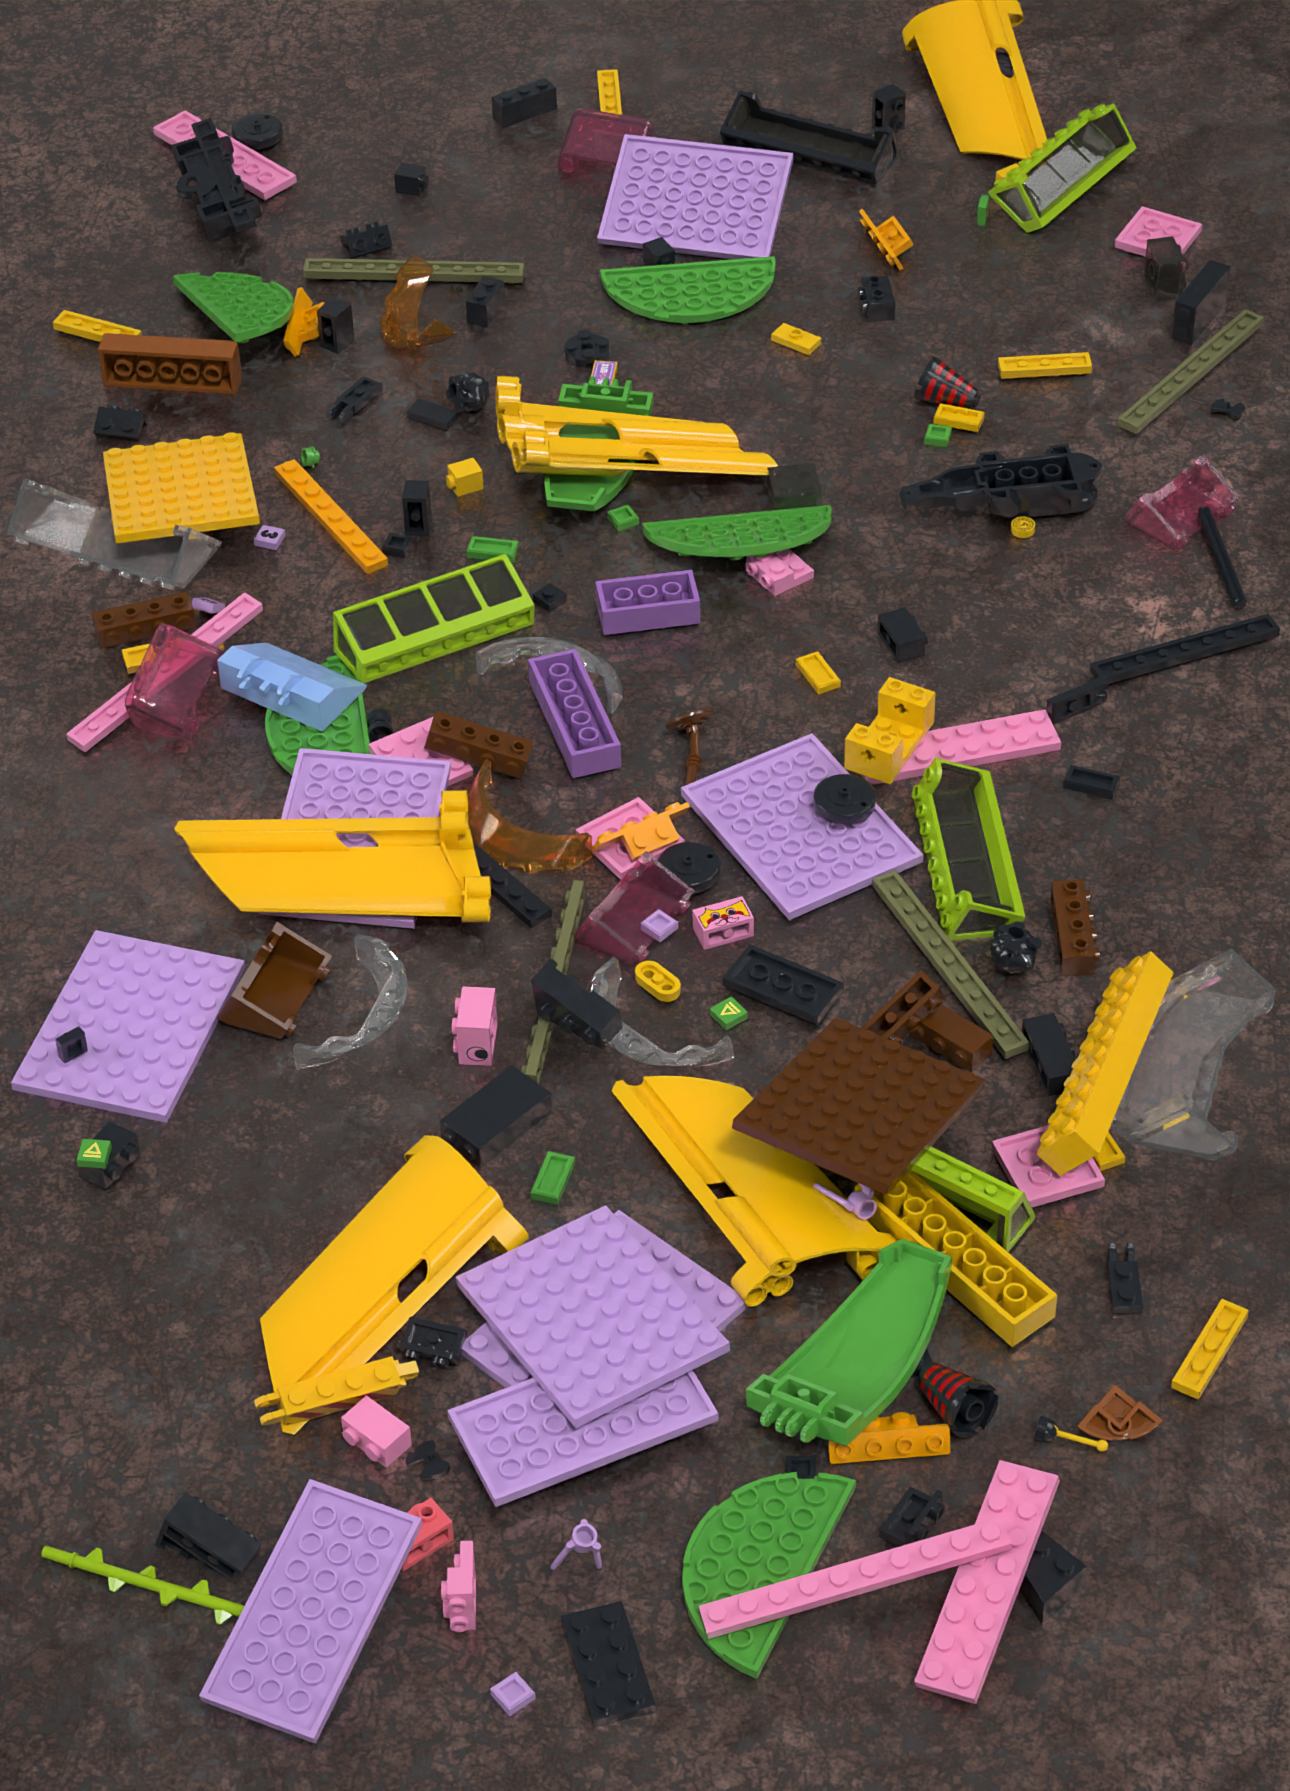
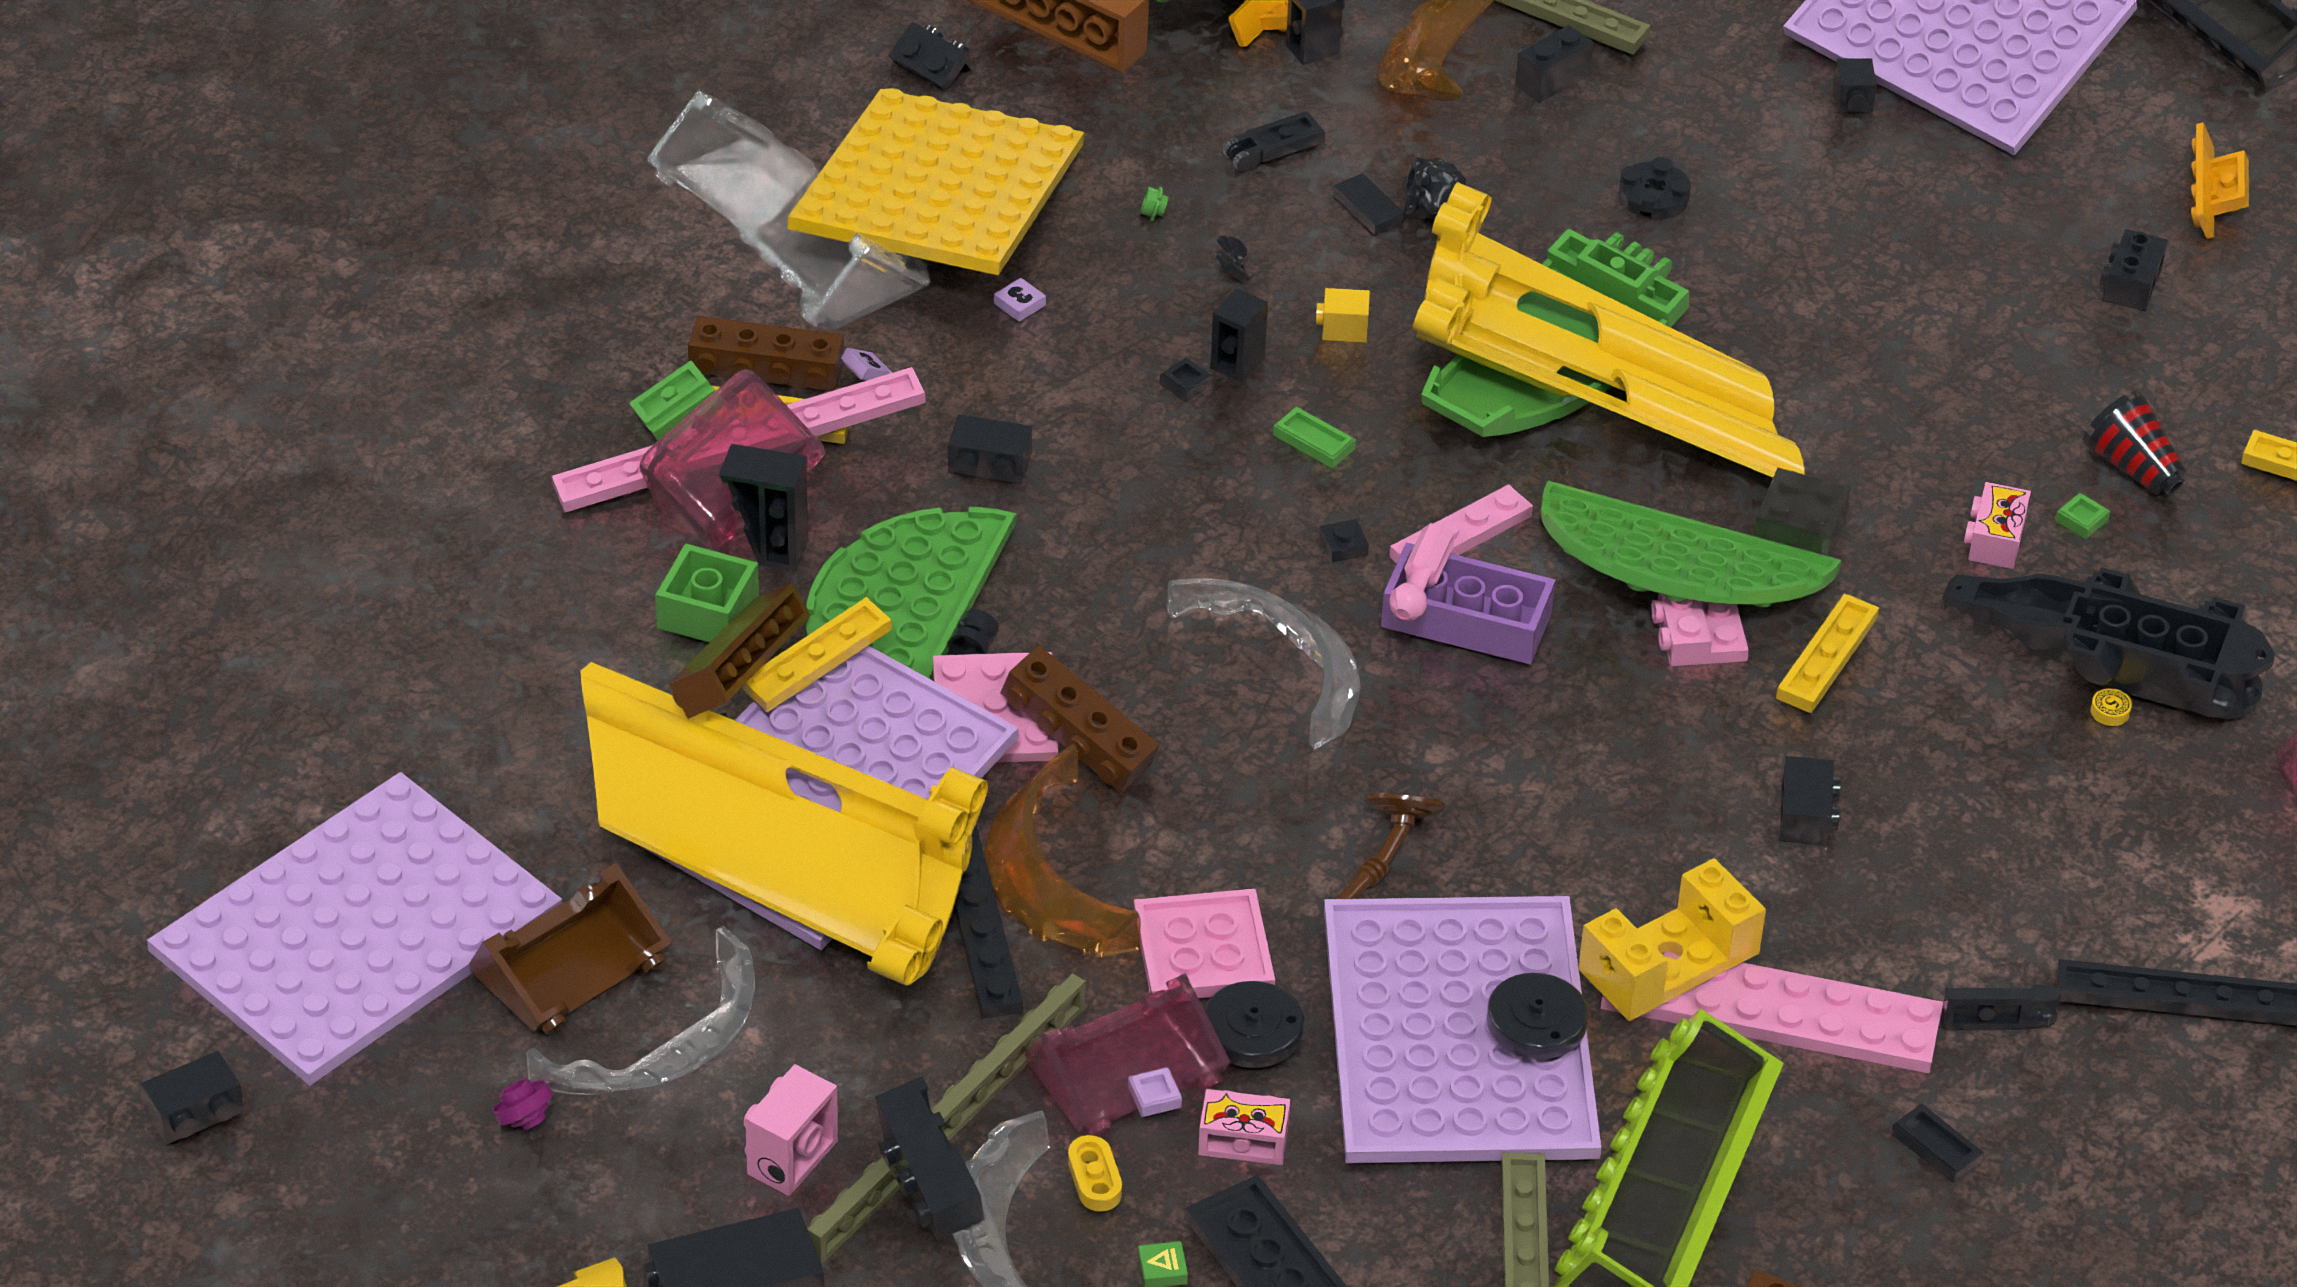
camera: 25 degrees right, 0 degrees up
black plate [55,1026,88,1064] -> none
bright green tile [76,1139,112,1169] -> none
light blue piece [217,643,367,732] -> none
light orange plate [274,459,388,574] -> none
window [333,554,534,683] -> none
medium lavender brick [528,649,621,778] -> none
medium lavender tile [591,360,618,385] -> none
light orange bracket [593,802,690,861] -> none
bright green plate [600,256,776,324] -> none
bright green tile [607,505,639,531] -> none
yellow plate [771,323,821,355] -> none
yellow tile [796,651,841,695] -> none
yellow plate [933,404,985,432] -> none
none -> magenta plate [492,1078,554,1130]
none -> bright green plate [629,360,720,442]
none -> bright green brick [655,543,759,642]
none -> reddish brown brick [669,582,811,719]
none -> black wedge [719,443,808,572]
none -> yellow plate [742,597,892,712]
none -> black brick [948,415,1032,484]
none -> black piece [1216,235,1251,283]
none -> bright pink plate [1389,484,1533,563]
none -> bright pink piece [1389,523,1455,621]
none -> yellow plate [1776,593,1879,713]
none -> bright pink brick [1964,482,2031,569]

